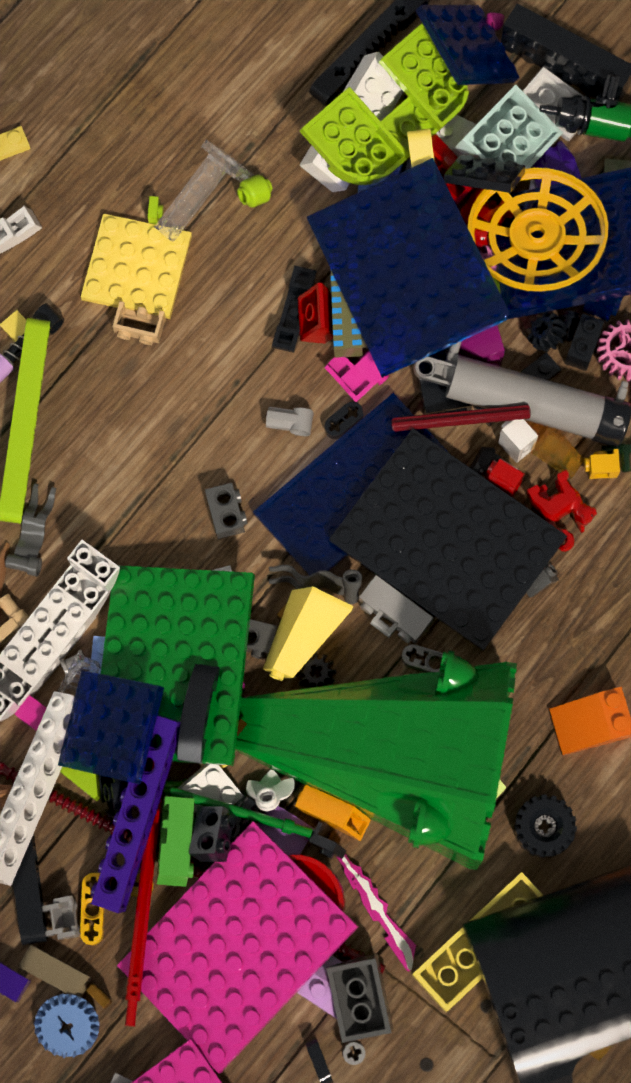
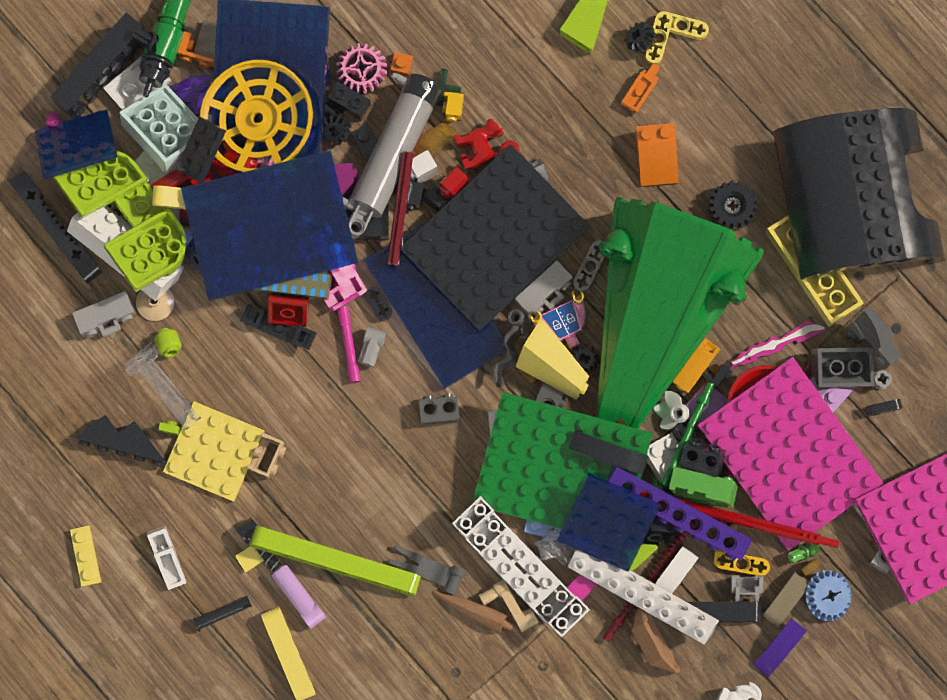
camera: 80 degrees left, 5 degrees up
none -> light grey piece [72,291,136,338]
none -> black slope [76,415,167,467]
none -> tan dish [136,289,174,321]
none -> orange bracket [178,31,216,68]
none -> dark pink piece [337,306,361,383]
none -> black brick [406,181,425,211]
none -> torso [528,289,586,349]
none -> white slope [655,546,699,594]
none -> bright green axle [787,543,820,563]
none -> dark grey slope [845,306,902,369]

